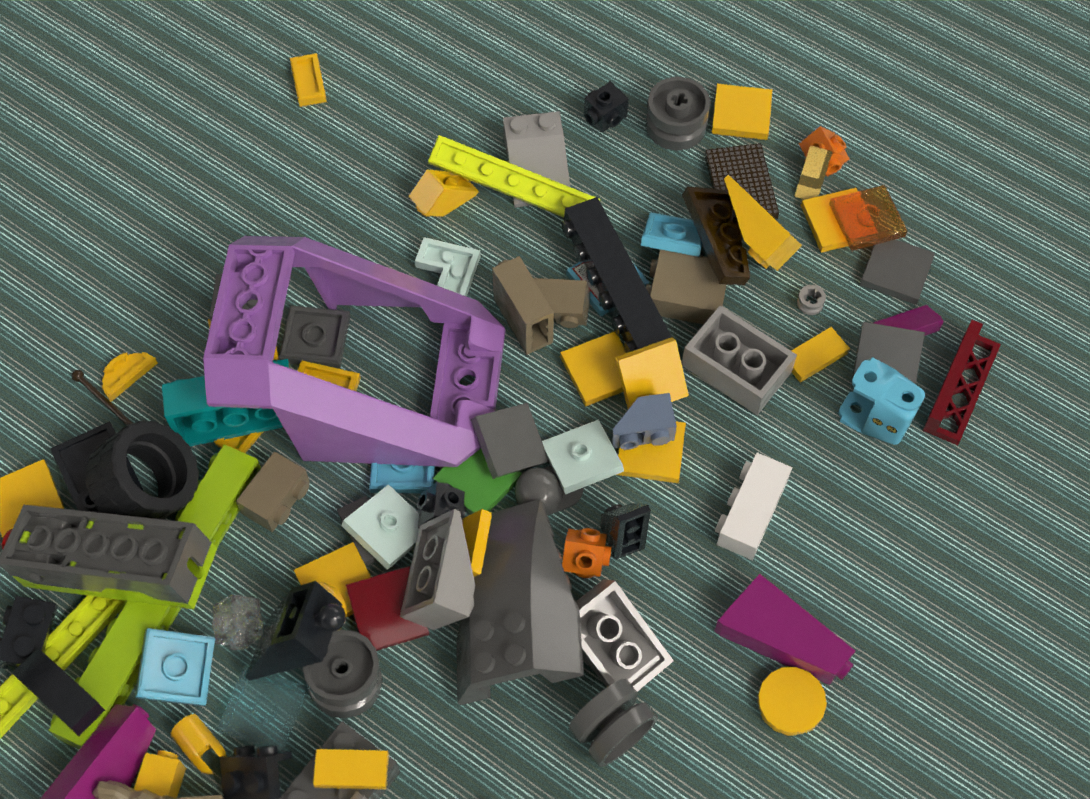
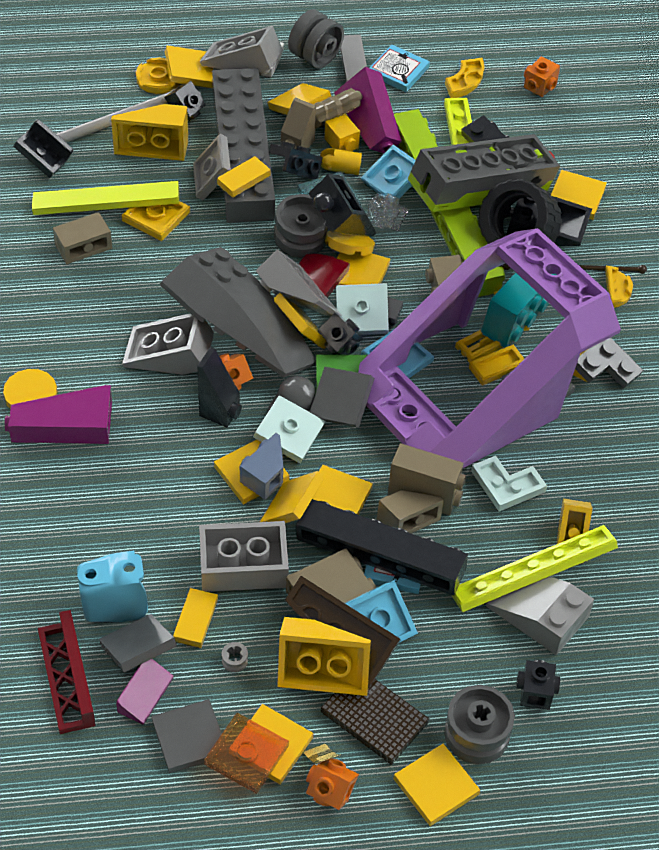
camera: 135 degrees right, 10 degrees down
black slope [12,648,105,736] -> none
dark grey wheel [569,679,658,767] -> none
white brick [715,453,793,561] -> none

